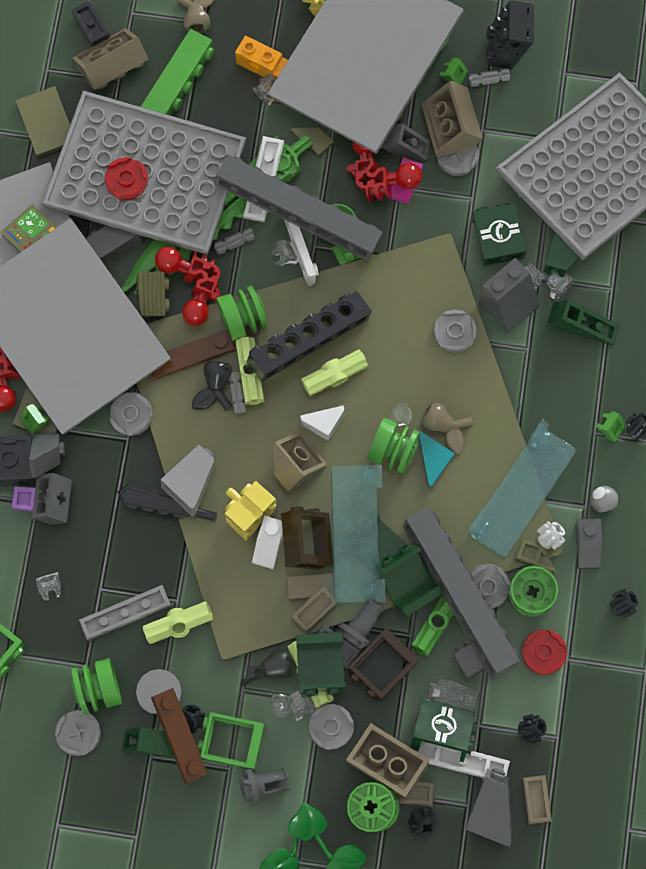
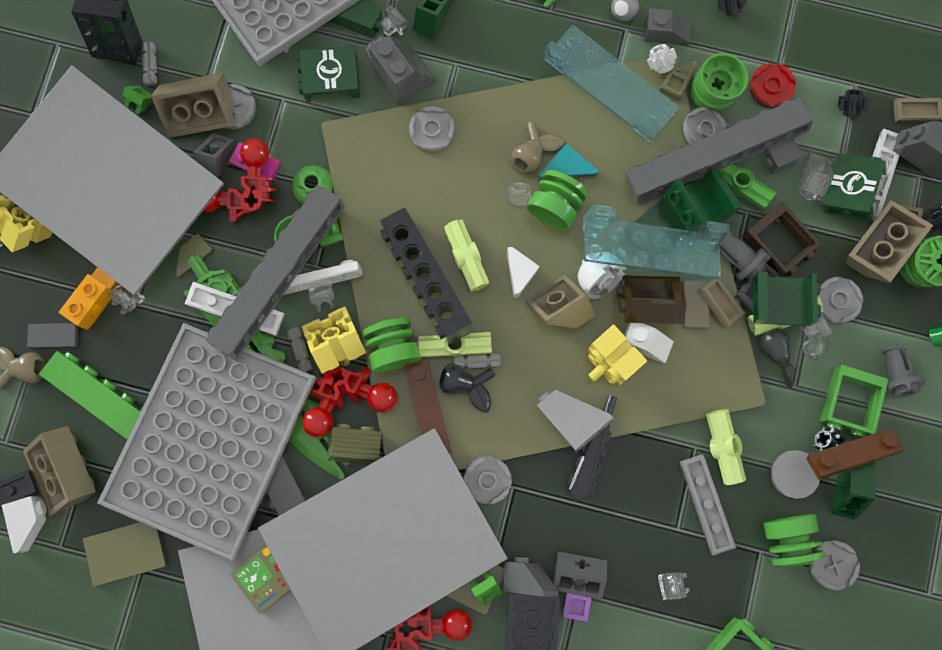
camera: 85 degrees left, 5 degrees up
red tile [104,157,148,200] -> none
none -> white slope [2,496,47,553]
none -> dark grey tile [27,323,78,349]
none -> bright green piece [292,165,334,205]
none -> light yellow brick [301,307,366,373]
none -> white cylinder [578,253,626,299]

